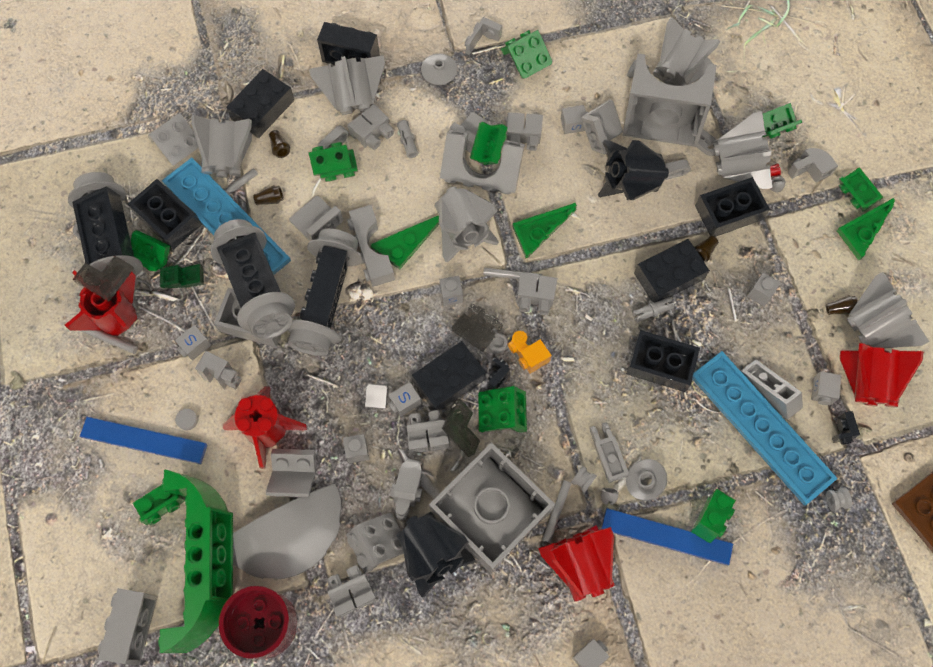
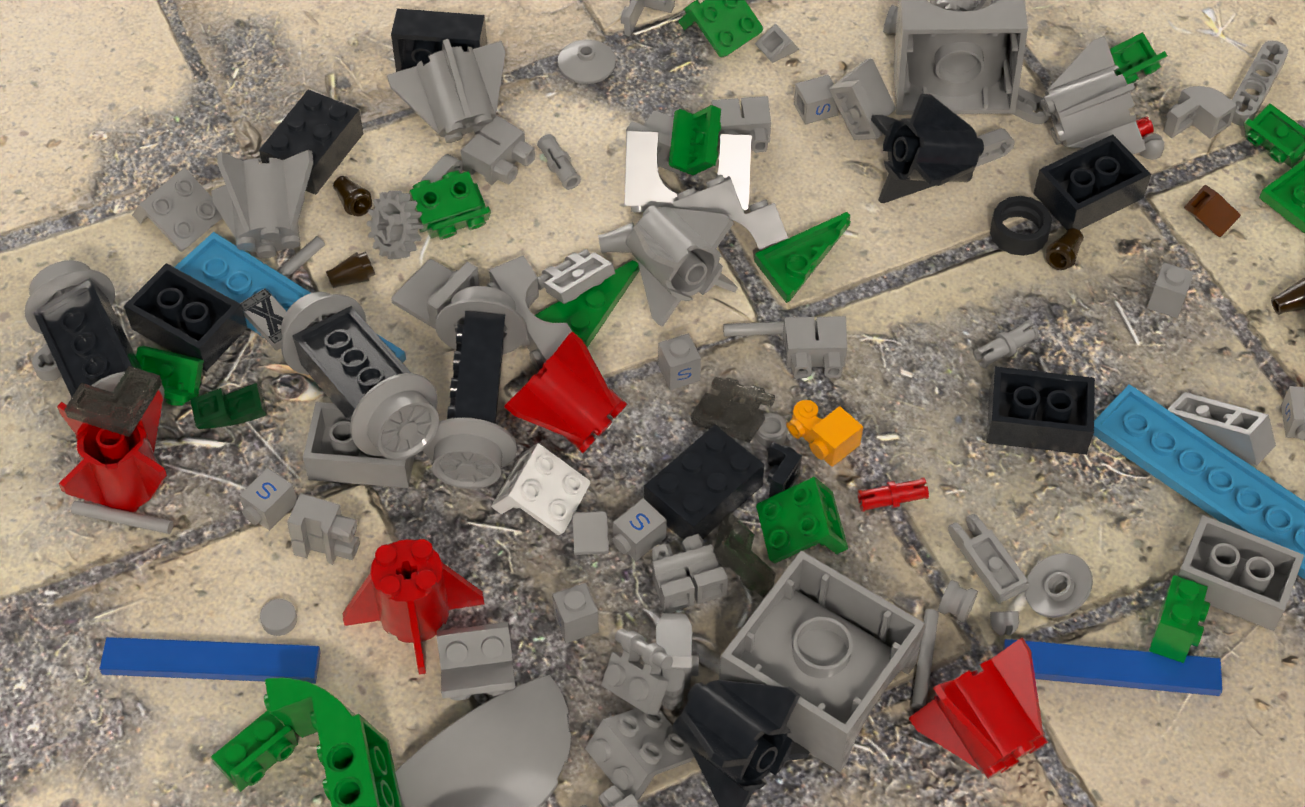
camera: 10 degrees left, 15 degrees down
black brick [634,239,710,303] -> none
none -> tile [240,288,287,351]
none -> light grey gear [367,191,423,259]
none -> white bracket [491,443,590,535]
none -> red brick [504,331,628,454]
none -> light grey plate [538,249,615,304]
none -> light grey cone [598,222,635,253]
none -> light grey plate [601,629,673,715]
none -> light grey arch [673,176,788,249]
none -> light grey slope [755,24,799,63]
none -> red pin [857,477,929,512]
none -> black tyre [990,196,1052,256]
none -> light grey brick [1178,515,1304,631]
none -> reddish brown panel [1184,185,1241,237]
none -> light grey beam [1232,41,1288,126]

